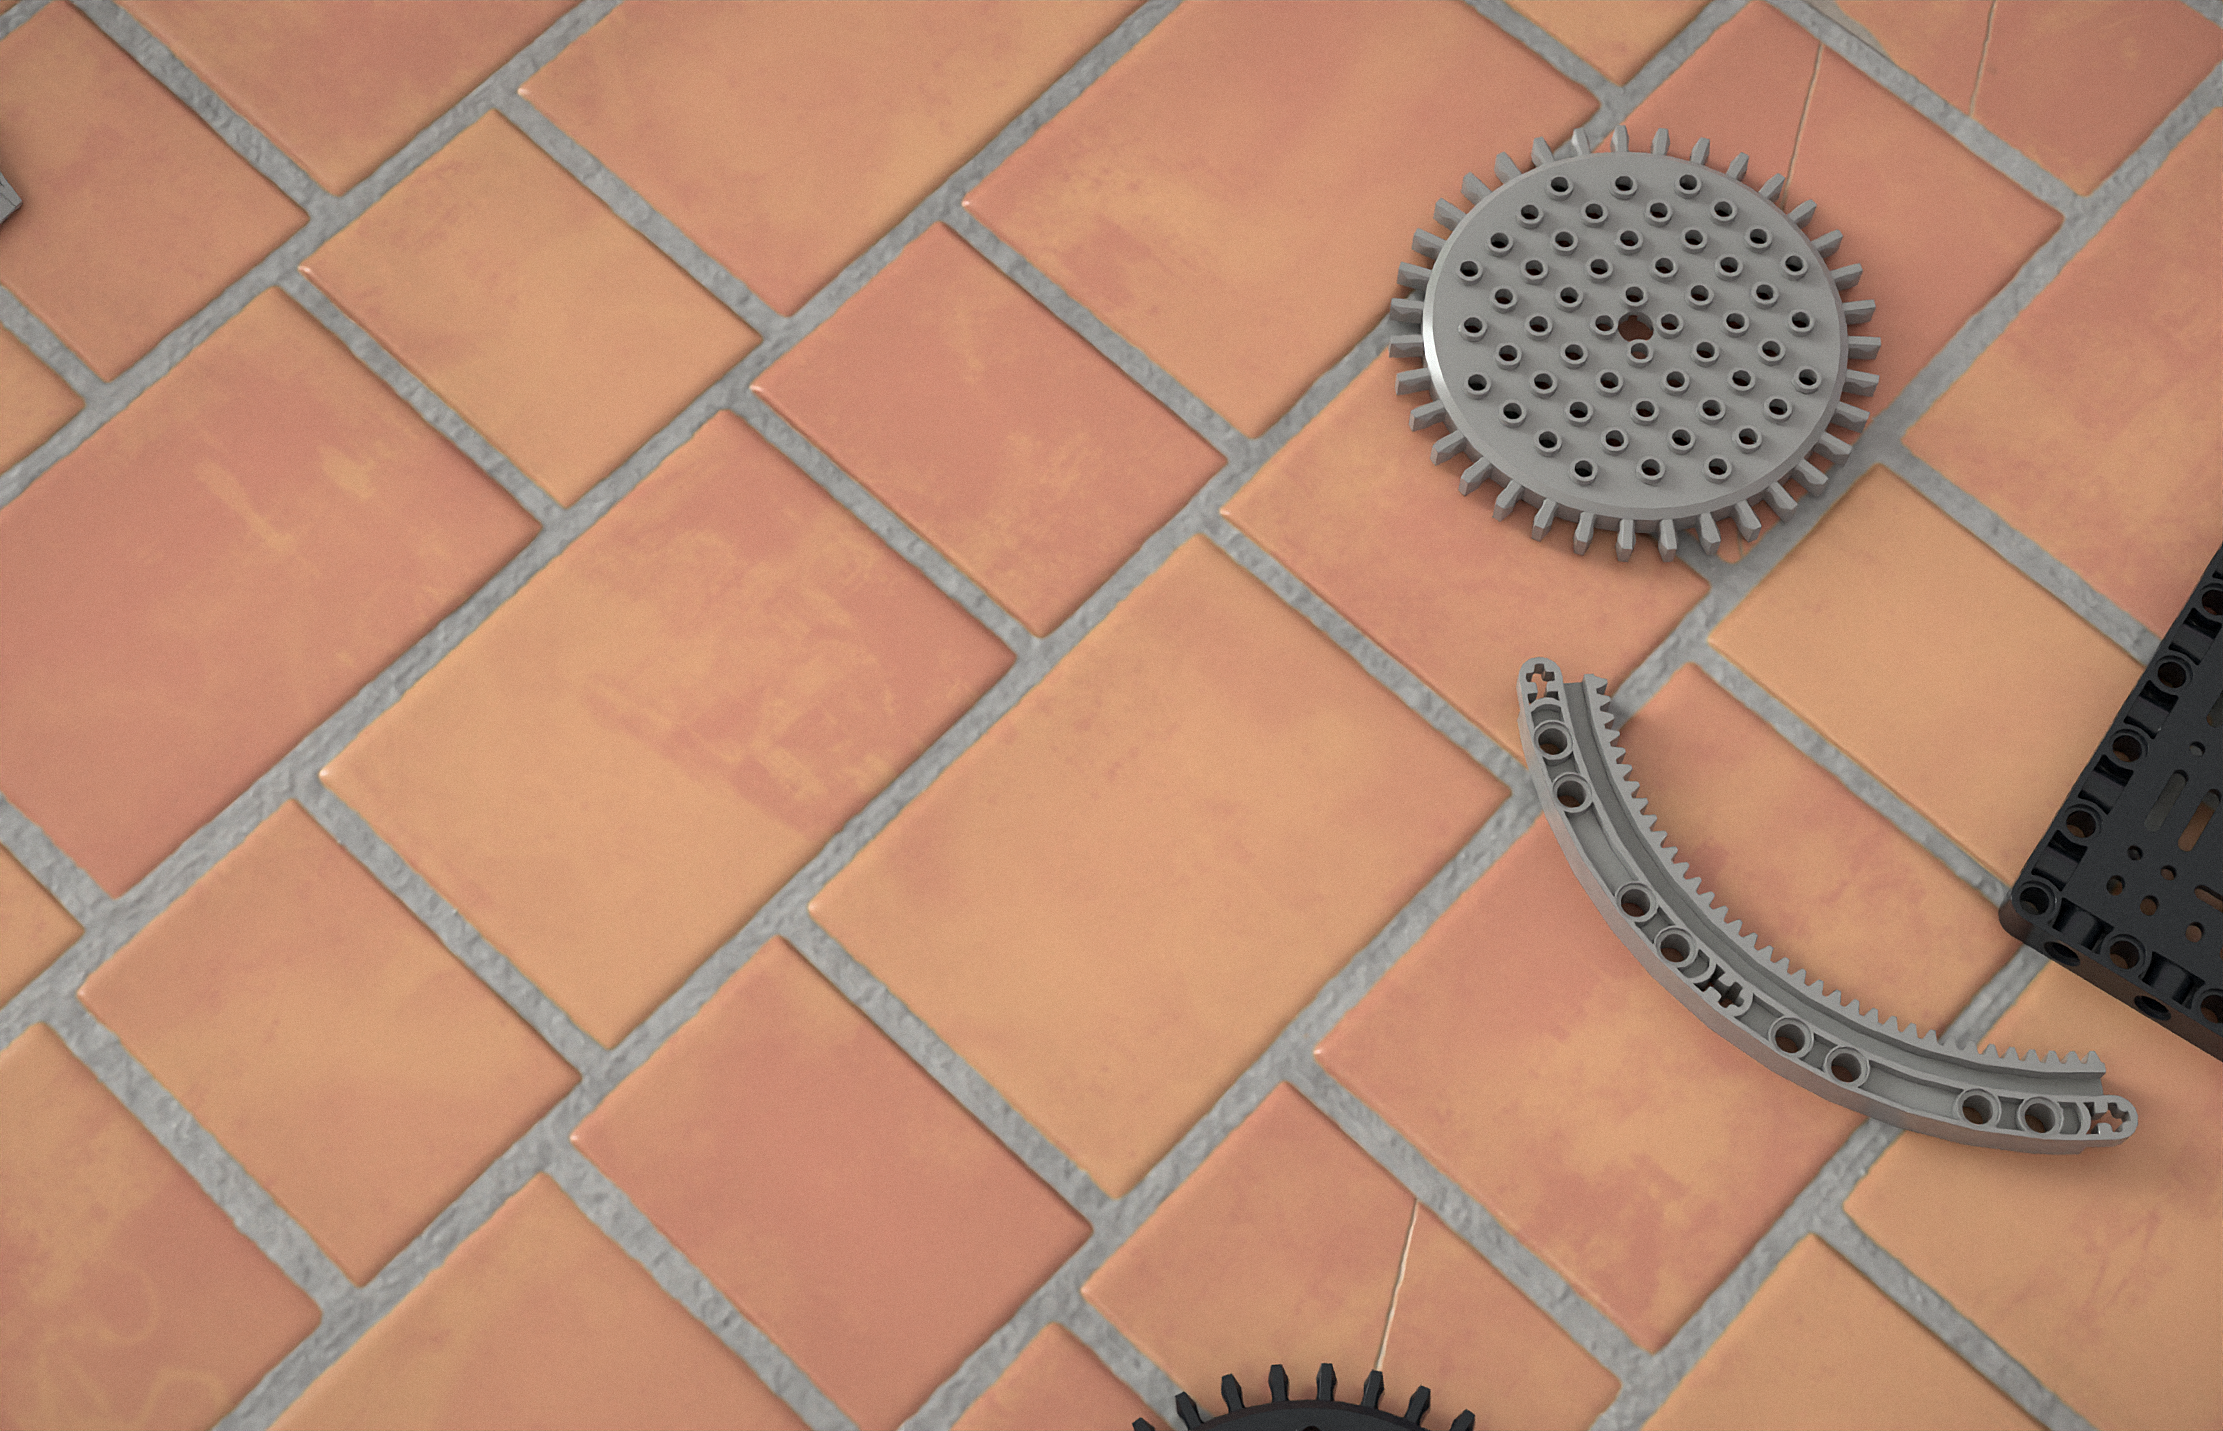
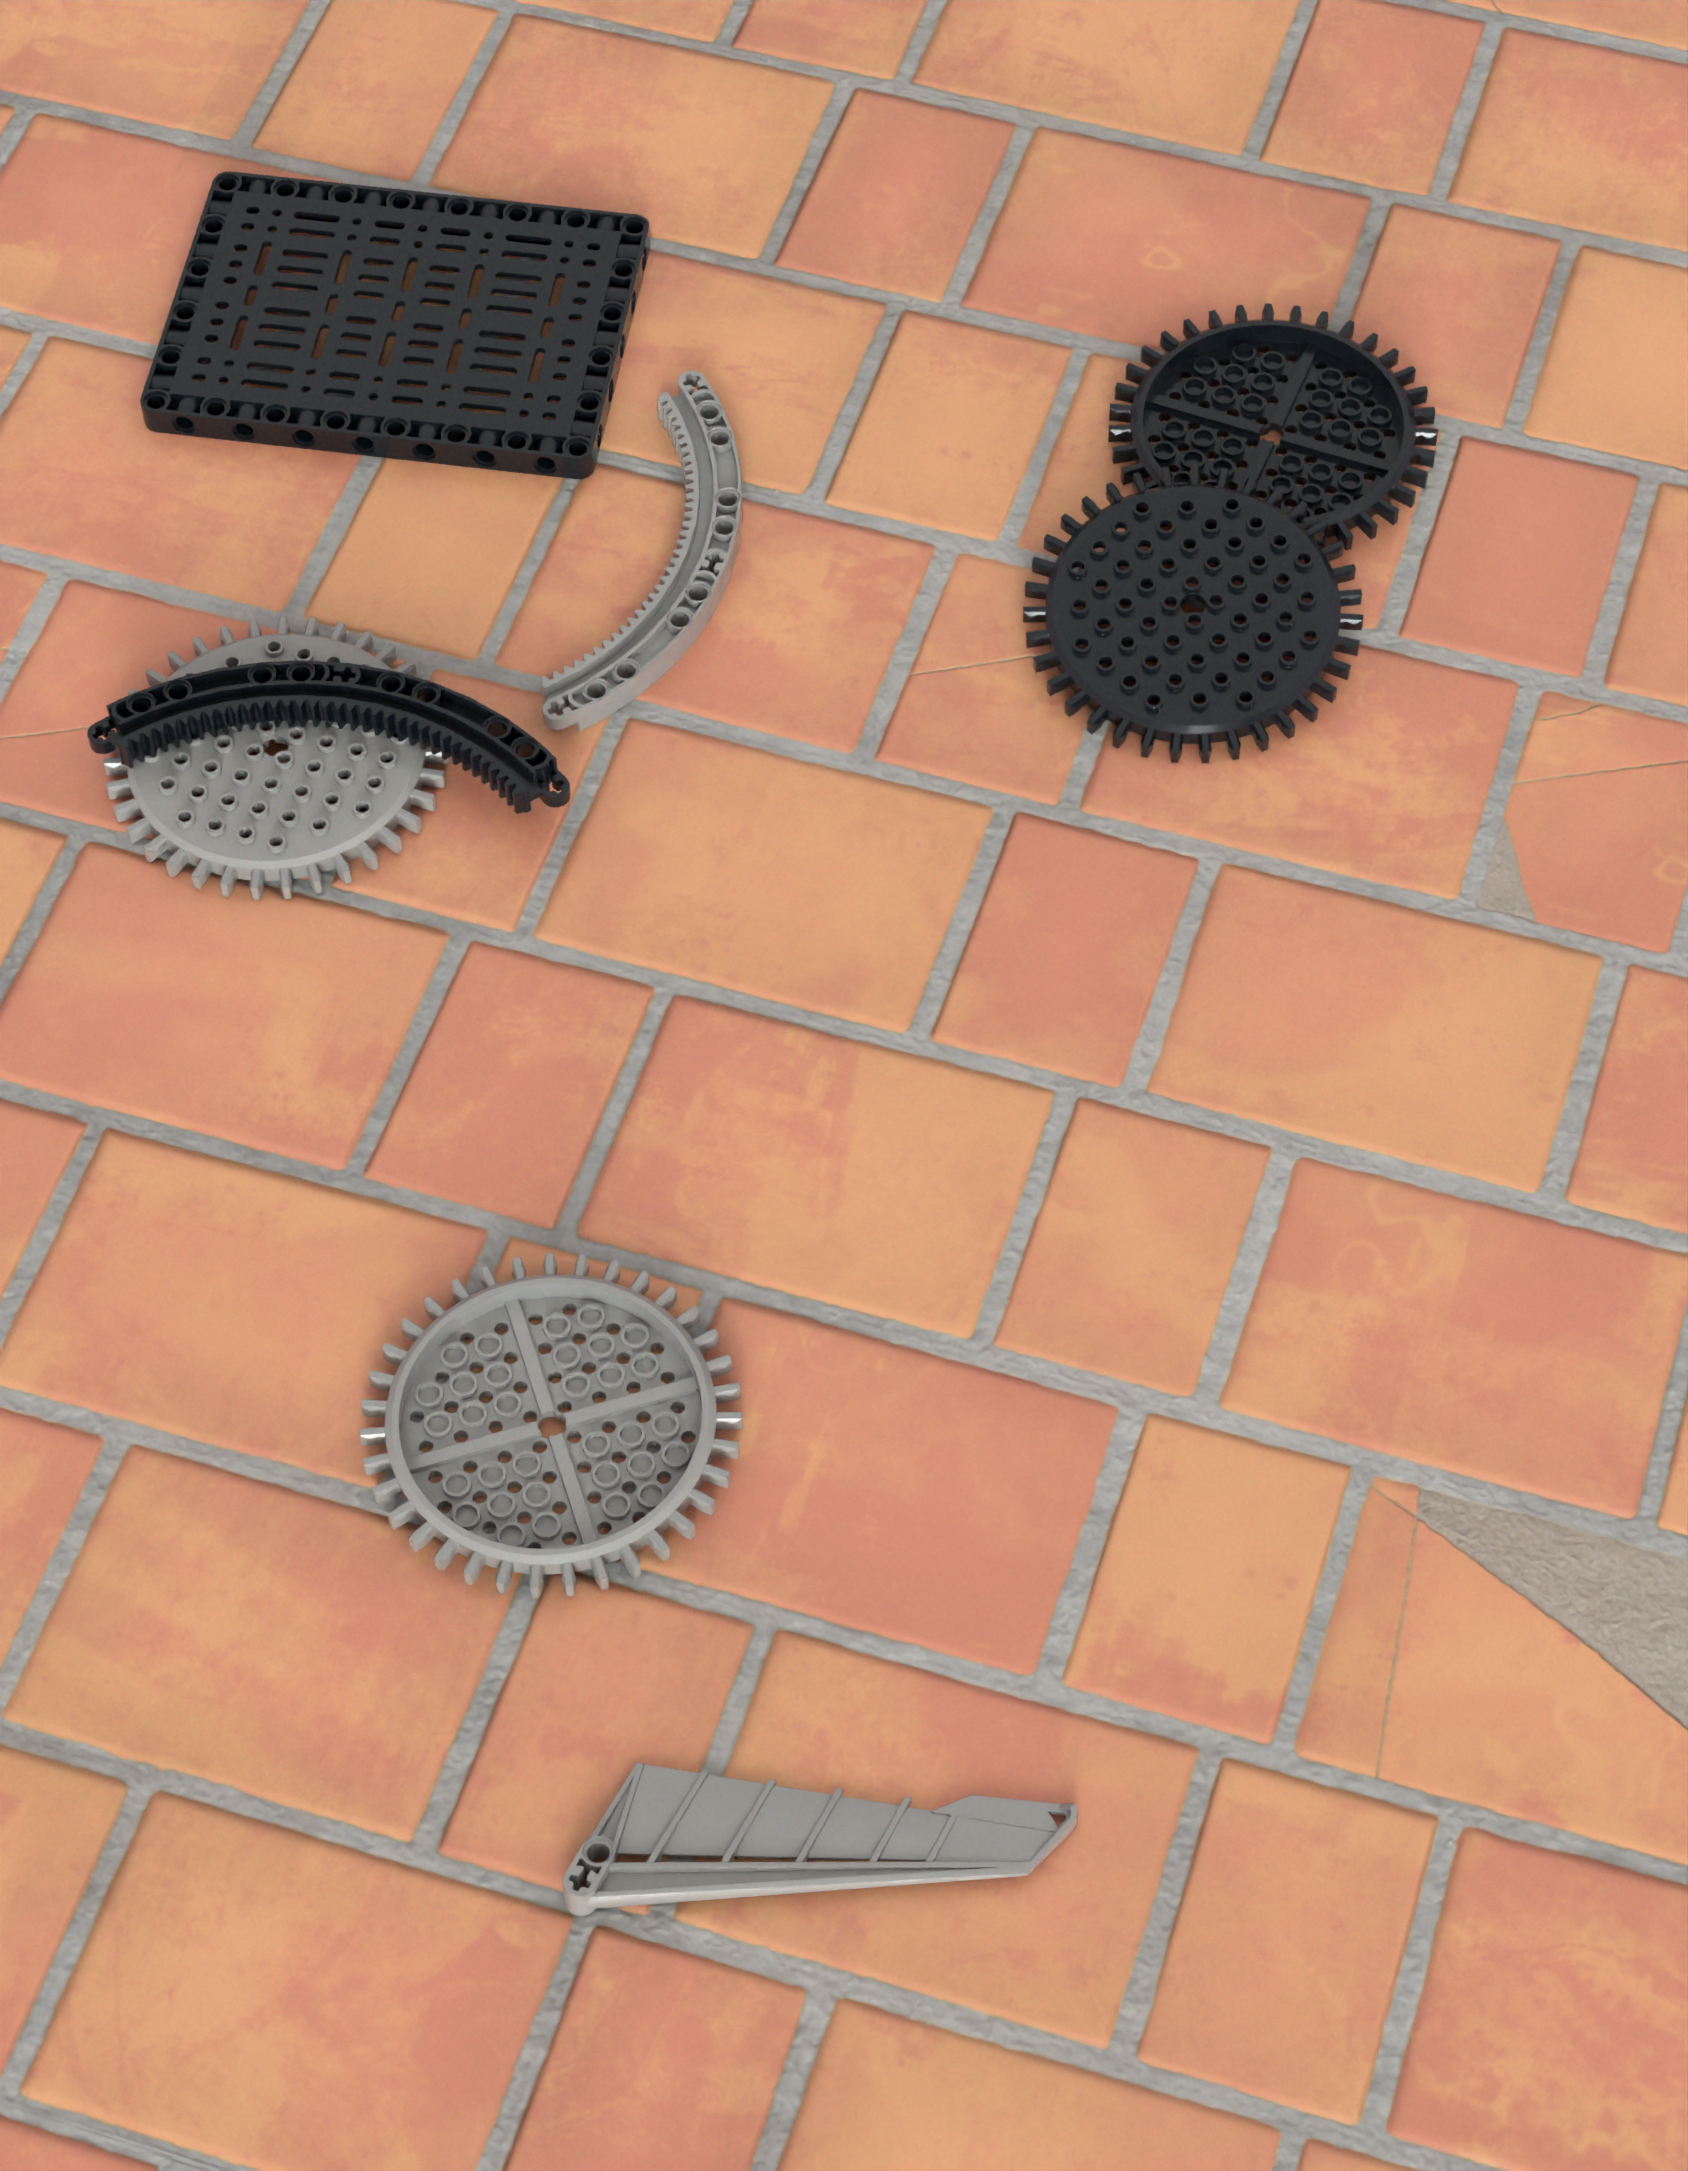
camera: 115 degrees left, 10 degrees down
none -> black gear [87,660,571,814]
none -> light grey gear [359,1253,743,1598]

